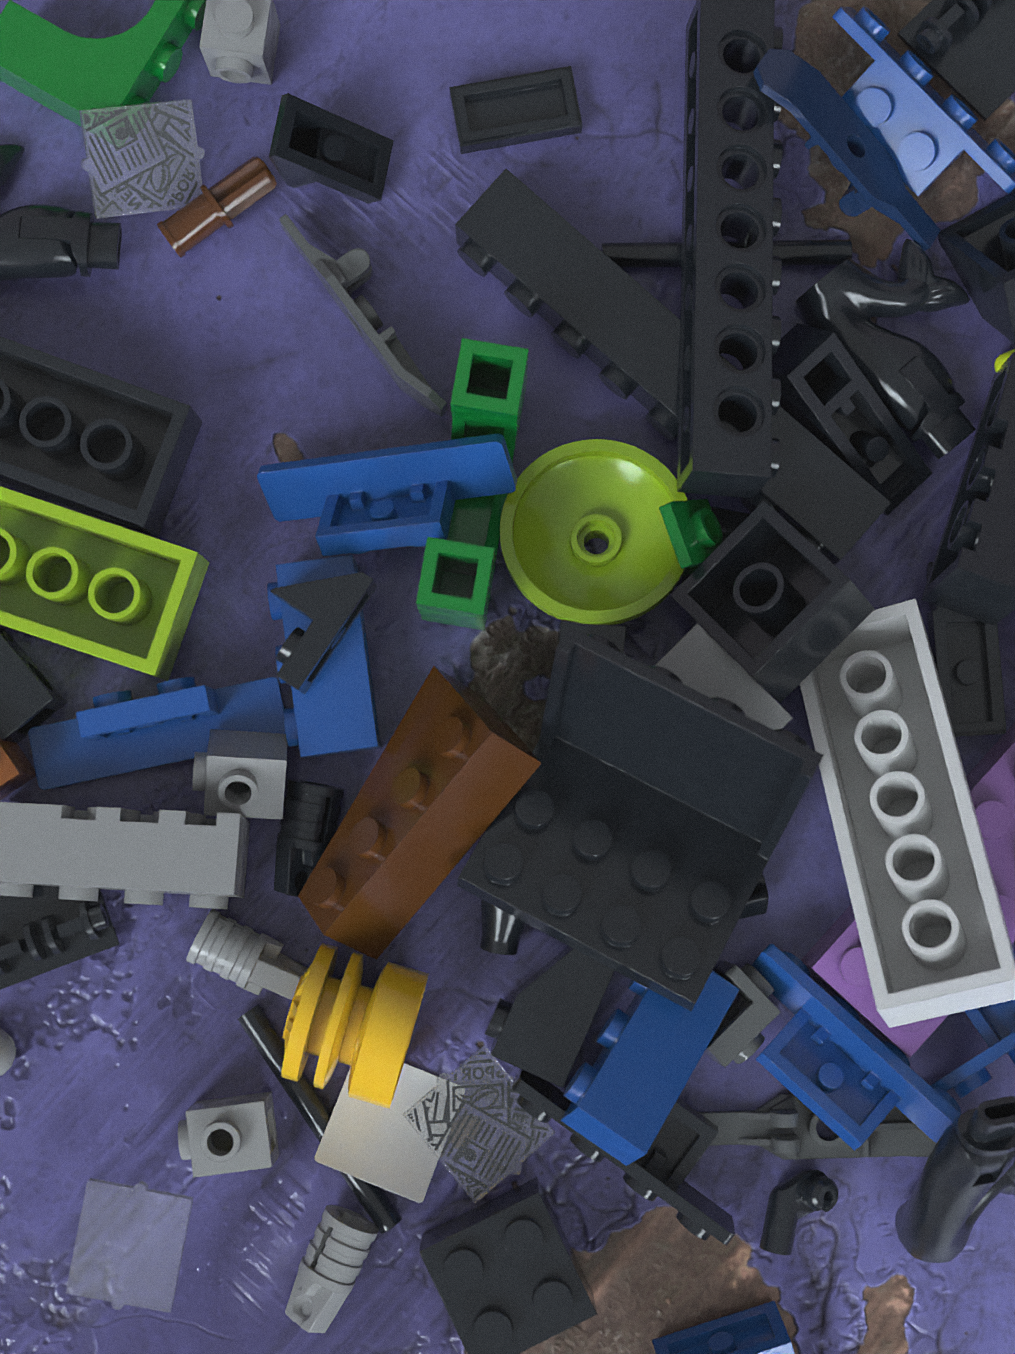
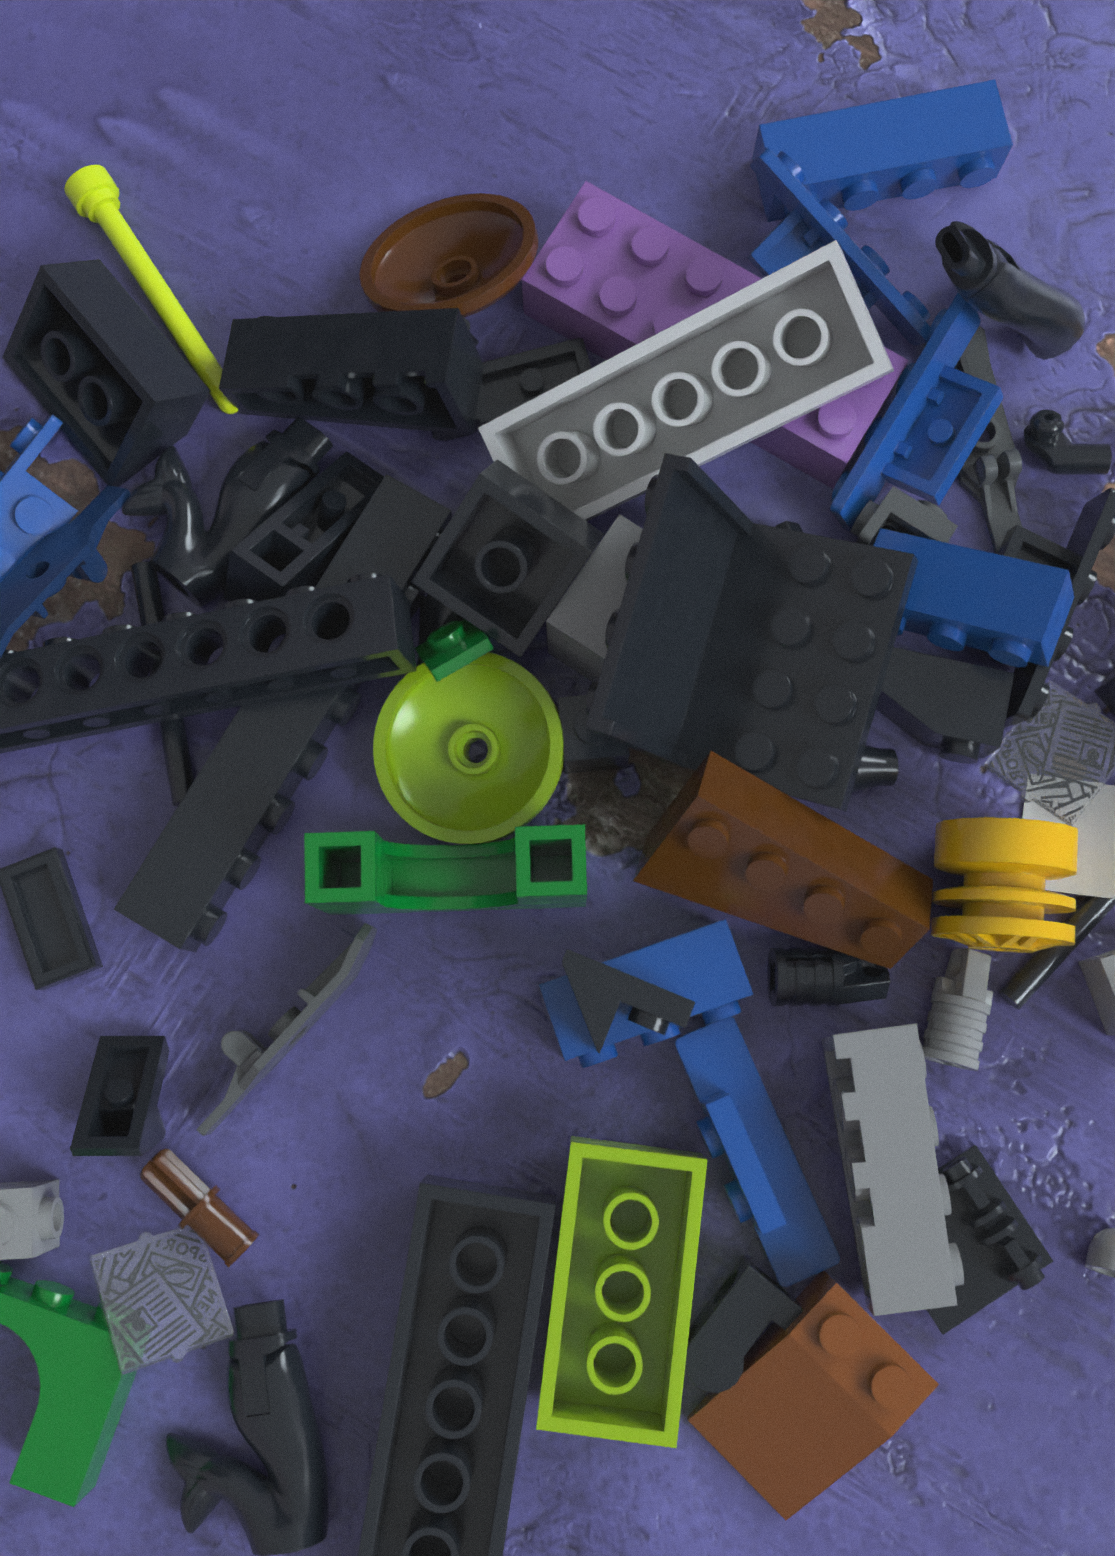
camera: 95 degrees left, 5 degrees down
light grey brick [192,729,287,819] -> none
blue bracket [257,434,517,556] -> none

